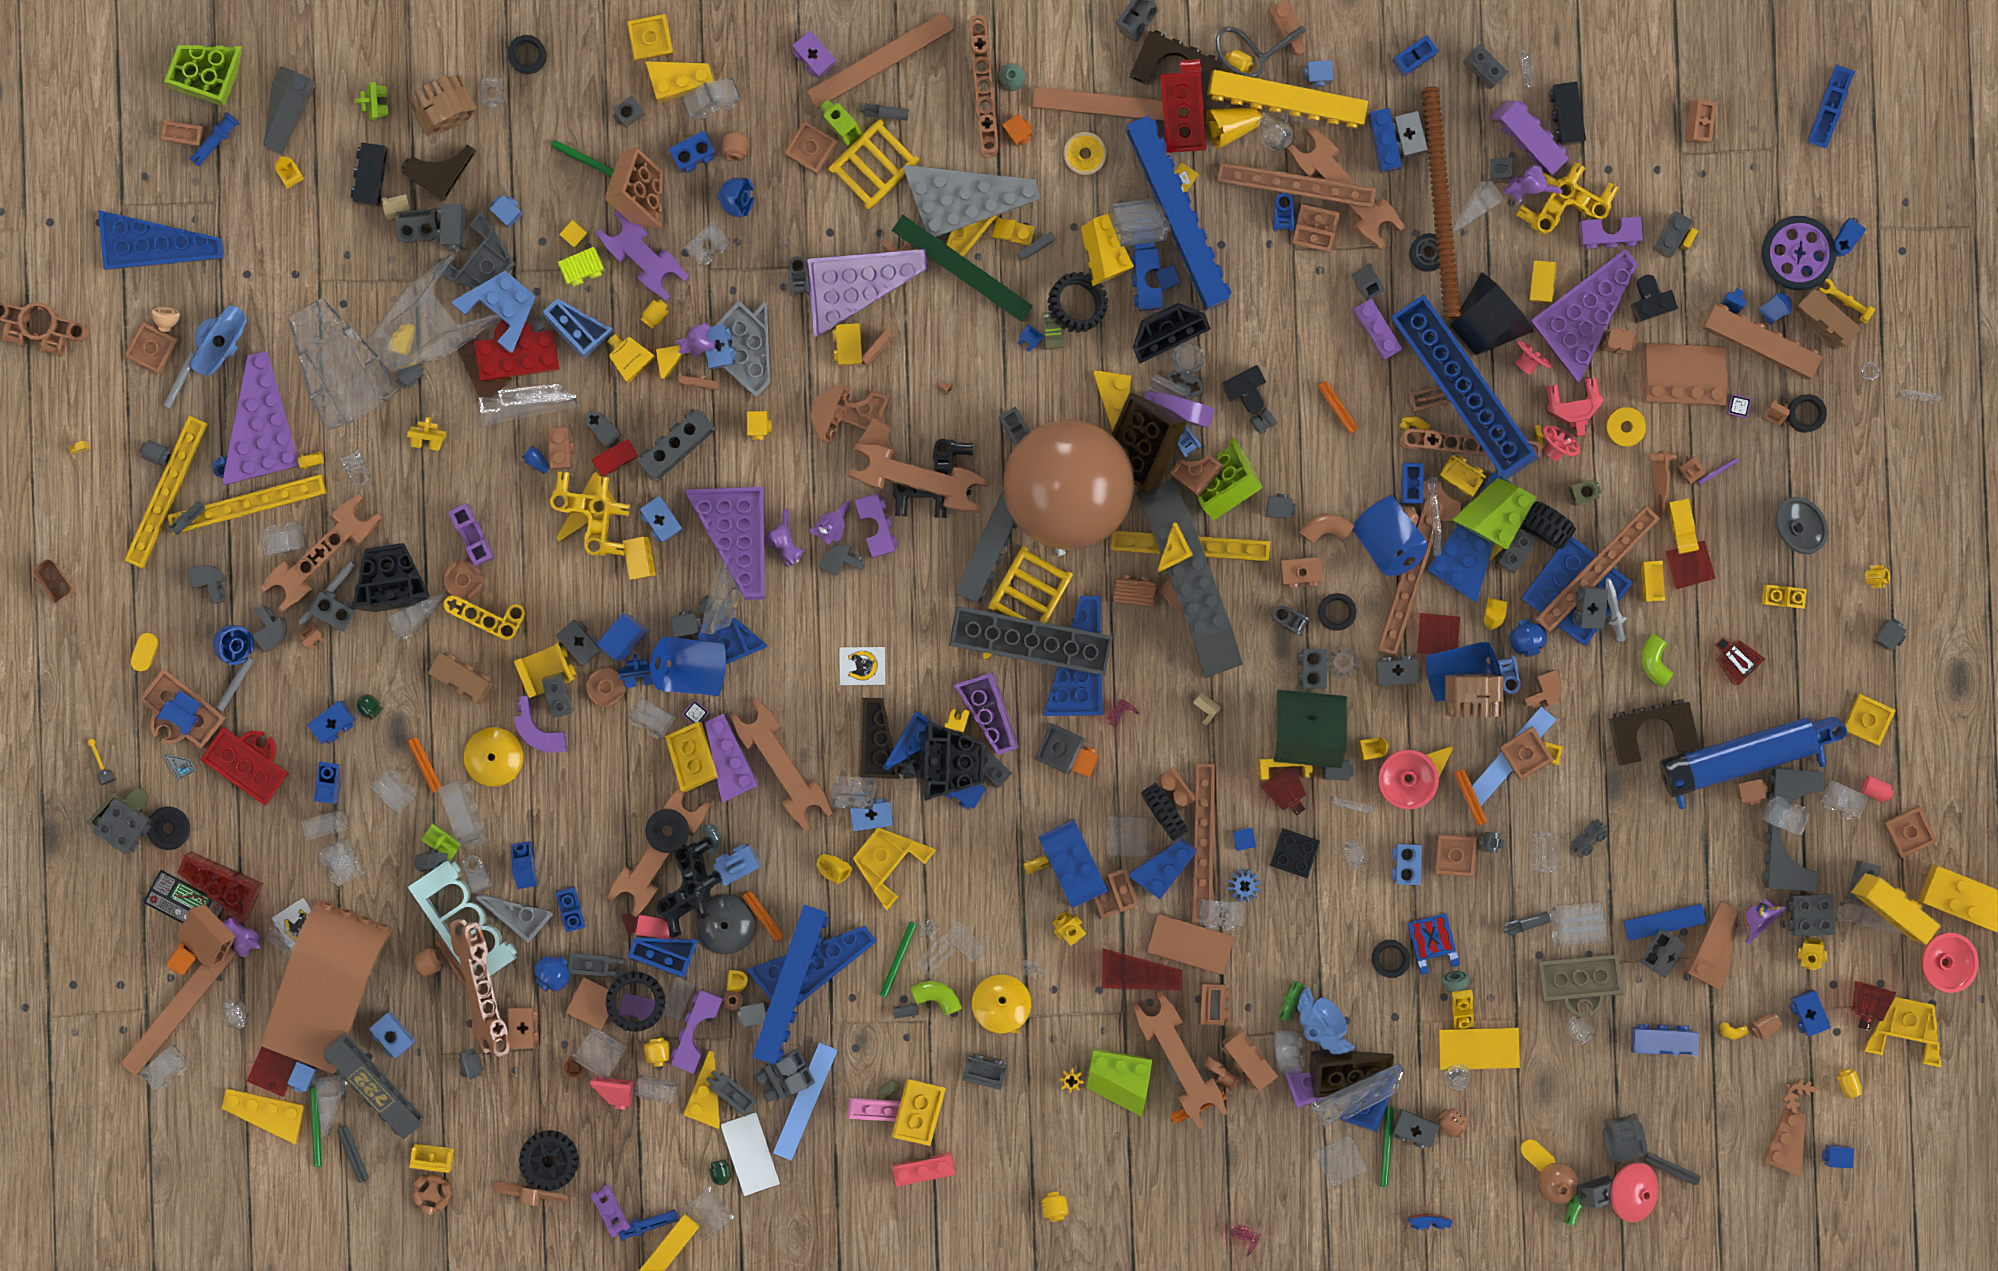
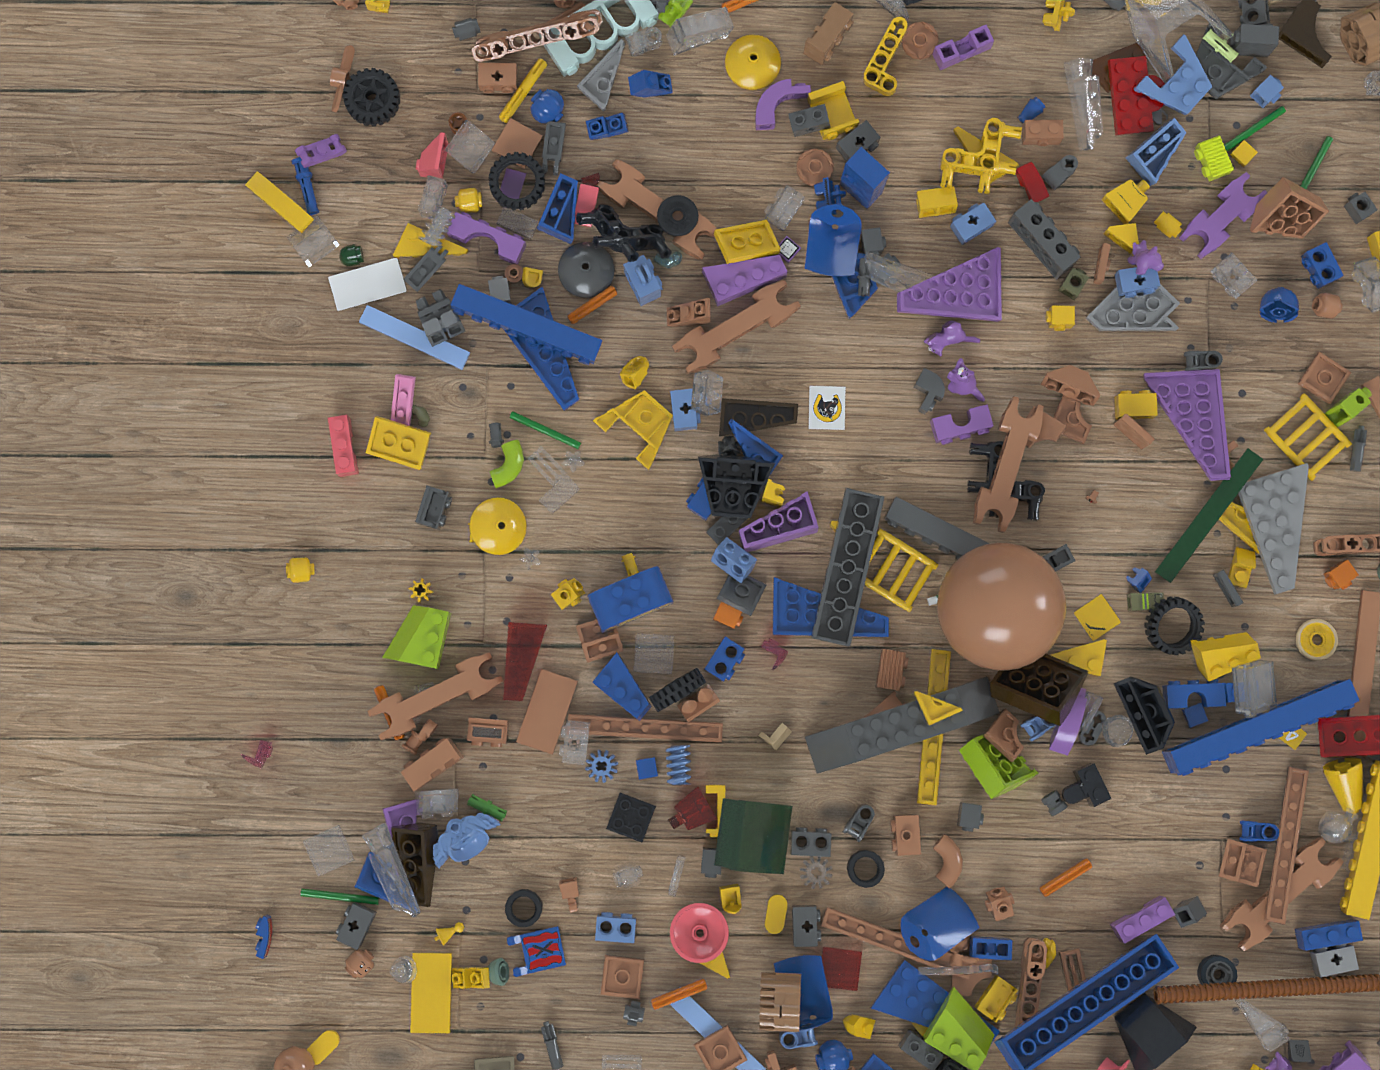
camera: 90 degrees right, 5 degrees down
none -> clear piece [418,203,456,246]
none -> yellow piece [434,922,465,946]
none -> yellow axle [499,58,547,123]
none -> nougat piece [559,877,579,913]
none -> medium blue piece [666,745,691,785]
none -> nougat slope [667,298,710,327]
none -> blue brick [704,636,745,682]
none -> medium blue brick [711,537,757,583]
none -> yellow tile [764,894,787,934]
none -> dark grey axle [857,258,872,296]
none -> nougat hand [950,953,979,966]
none -> nougat brick [985,887,1015,921]
none -> olive brick [1058,268,1089,300]
none -> yellow sticker [1074,594,1121,641]
none -> yellowish green pin [1203,29,1239,63]
none -> green bar [1224,106,1286,151]

